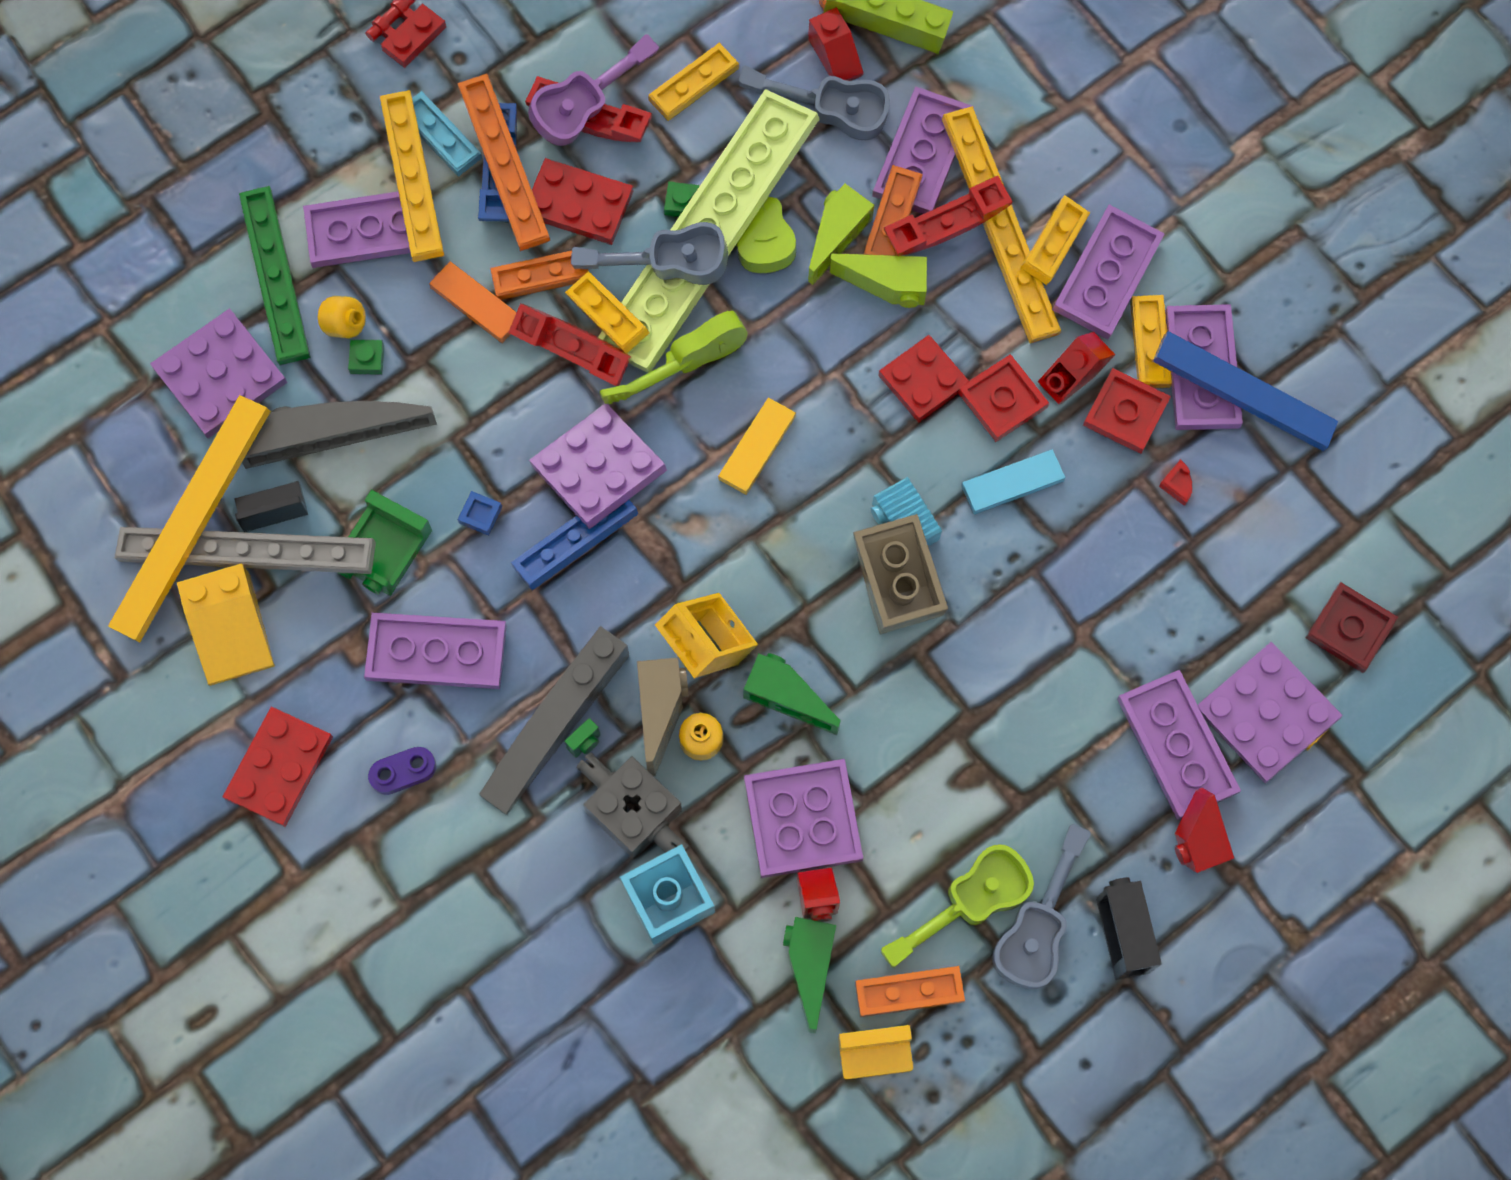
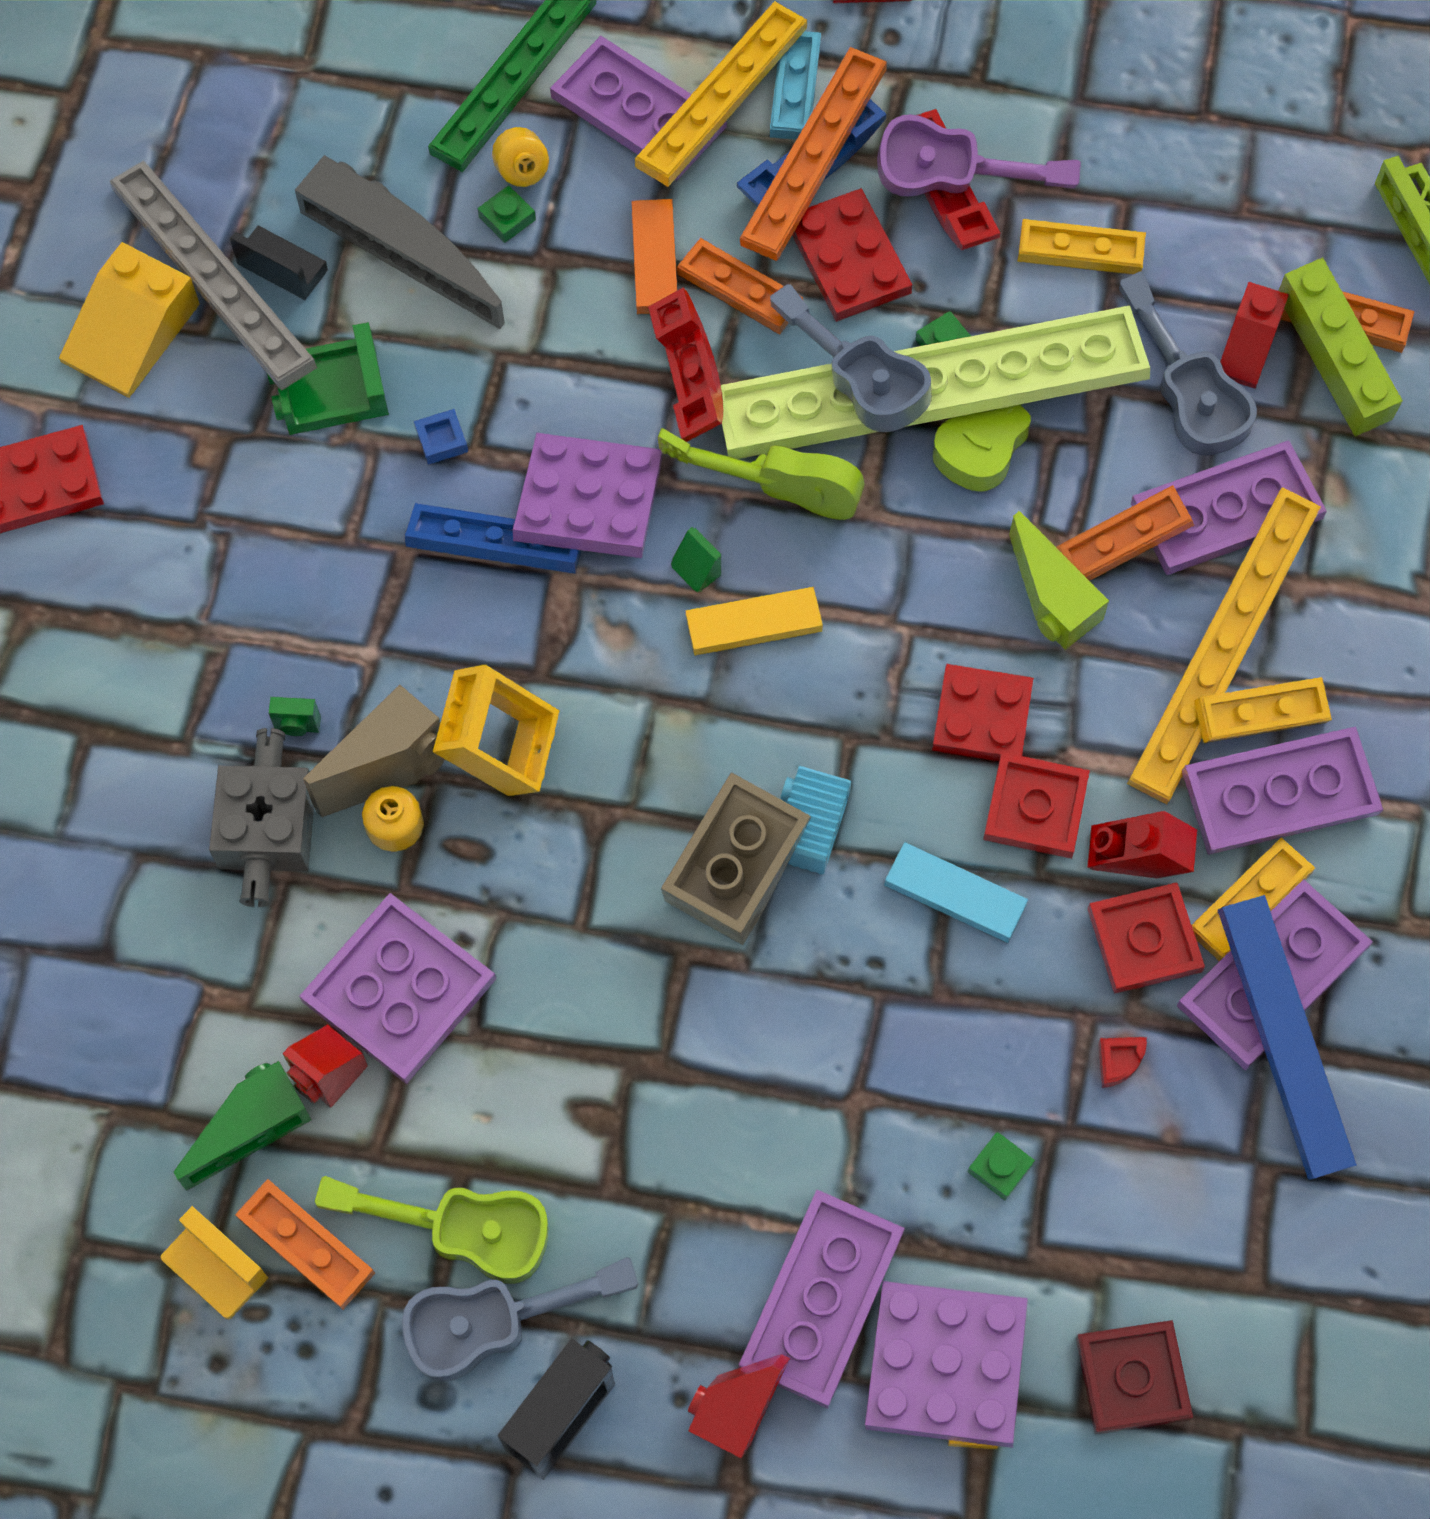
camera: 50 degrees right, 5 degrees down
yellow tile [108,395,271,643] -> none
medium lavender plate [150,308,287,438] -> none
medium lavender plate [364,613,507,689] -> none
dark purple plate [368,747,436,795] -> none
dark grey slope [479,626,629,815] -> none
yellow tile [565,271,650,353] -> none
medium azure slope [620,844,715,945] -> none
green slope [743,653,841,735] -> none
lime slope [808,183,874,285] -> none
red slope [884,175,1013,256] -> none
none -> green slope [671,527,721,592]
none -> green plate [967,1132,1035,1201]

